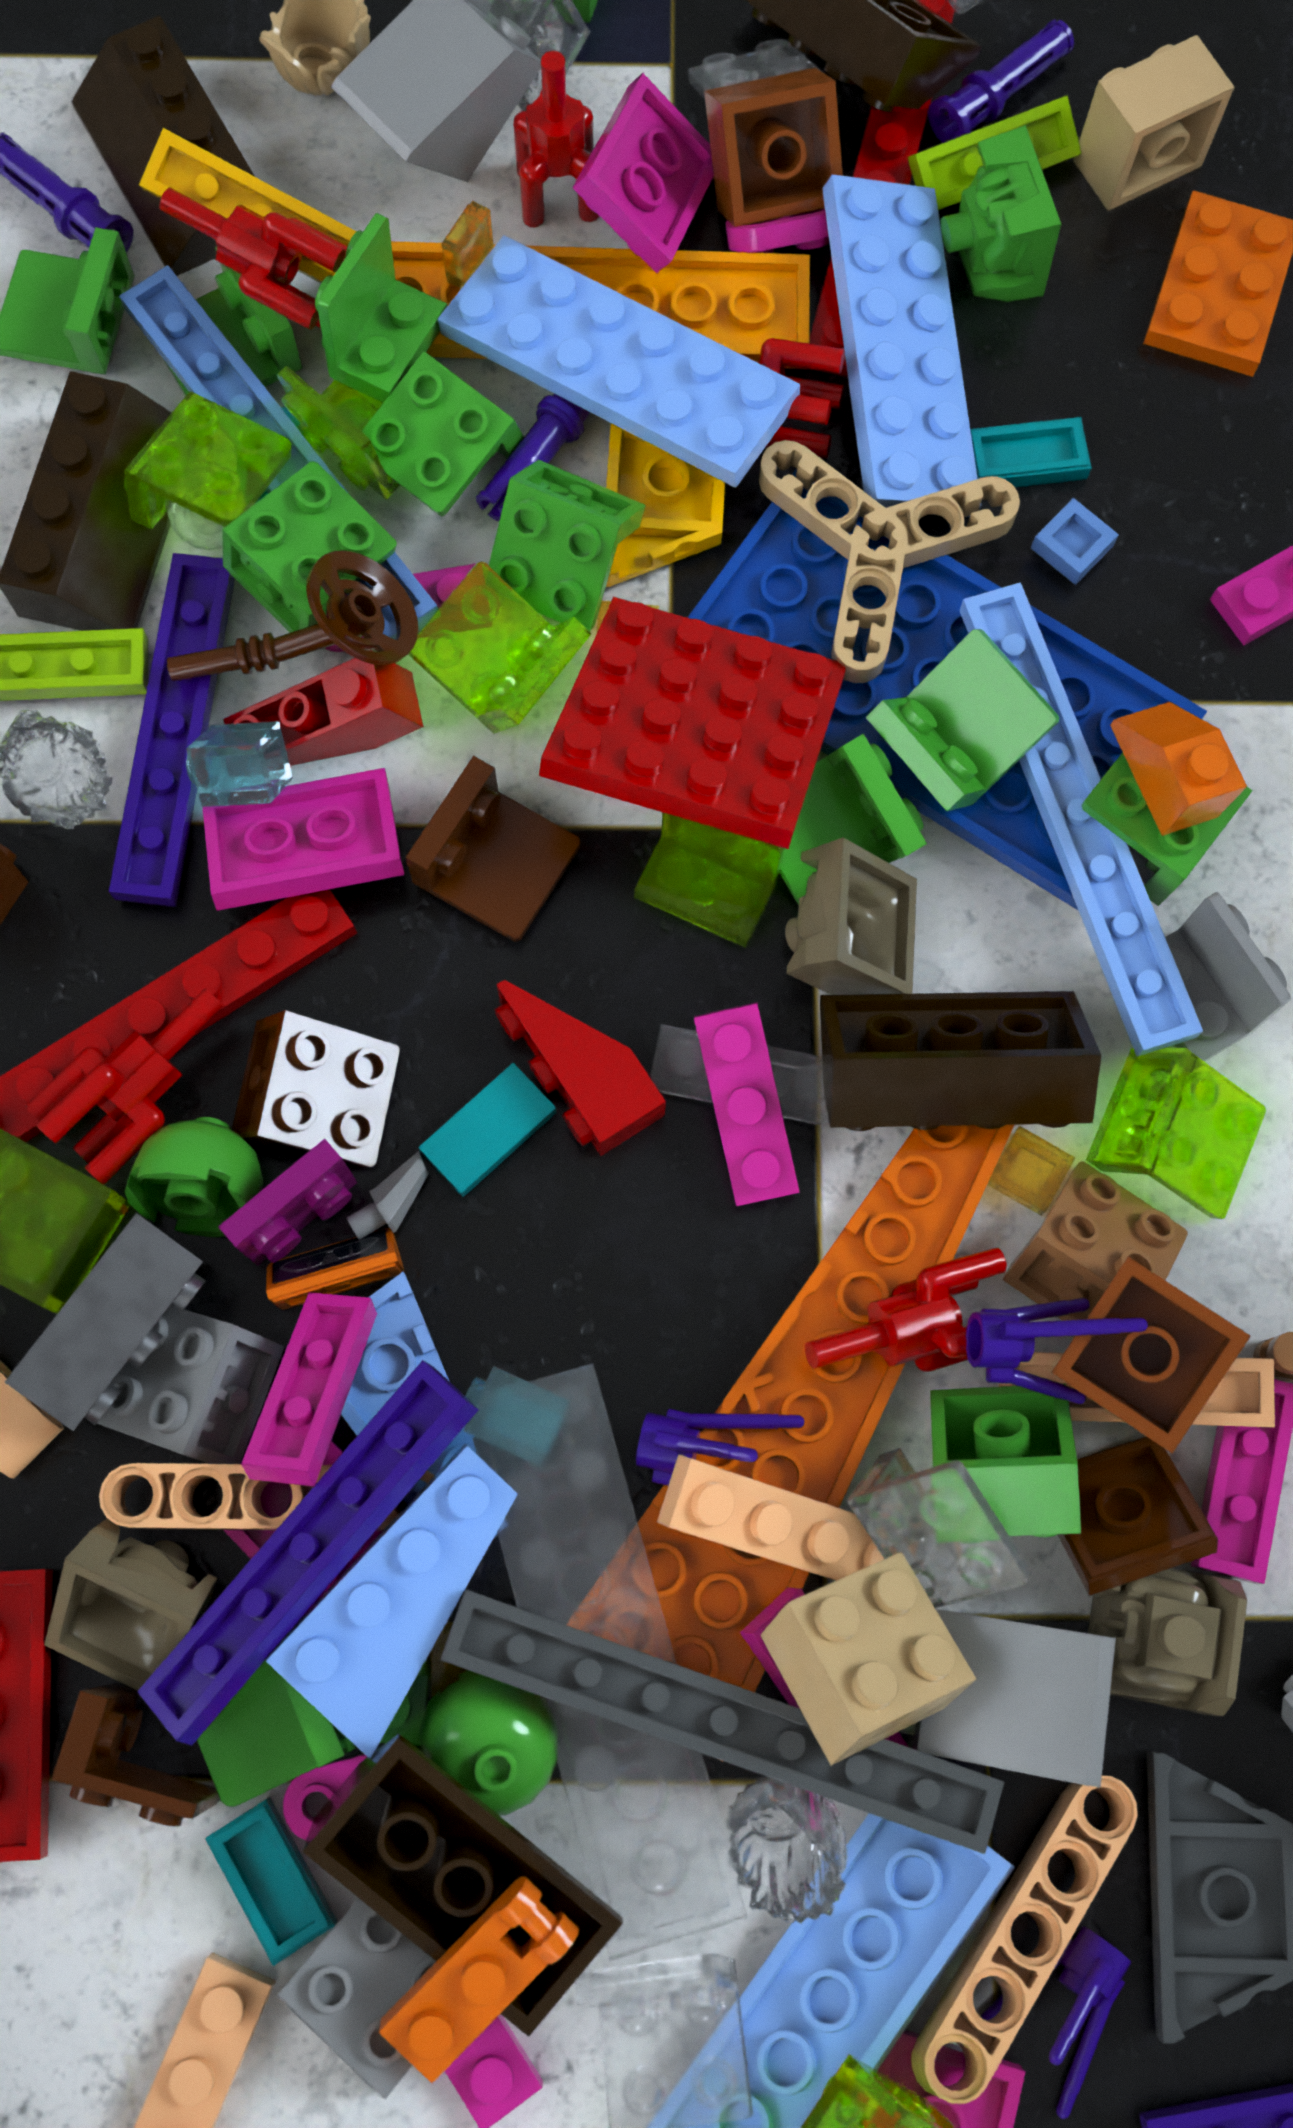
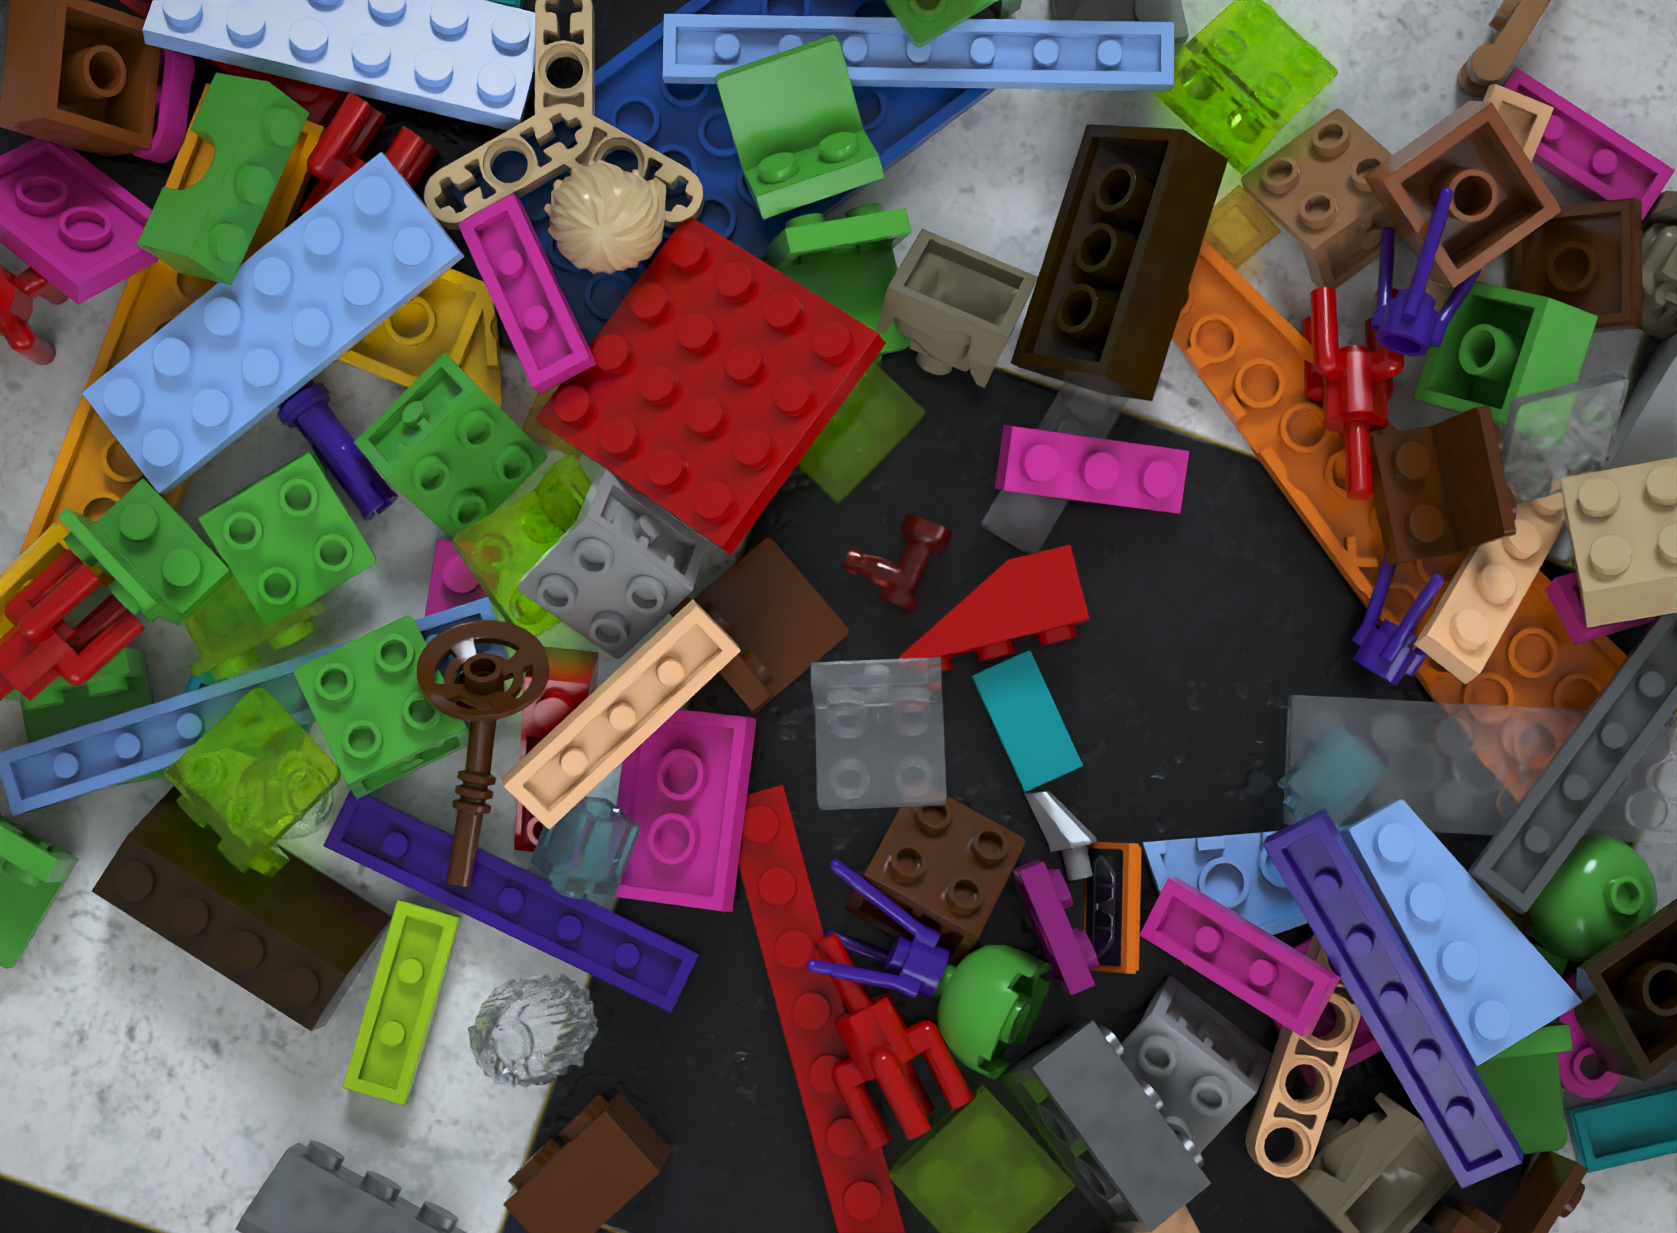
camera: 70 degrees left, 10 degrees up
clear yellow tile [441,201,494,289] -> none
none -> bright green arch [136,73,309,285]
none -> dark pink plate [457,193,597,394]
none -> light nougat plate [501,599,741,830]
none -> light grey bracket [517,469,709,659]
none -> tan hair [544,159,666,274]
none -> dark purple plant [806,860,950,998]
none -> clear bracket [811,657,947,810]
none -> clear red piece [843,513,953,612]
none -> reddish brown bracket [1370,406,1517,566]

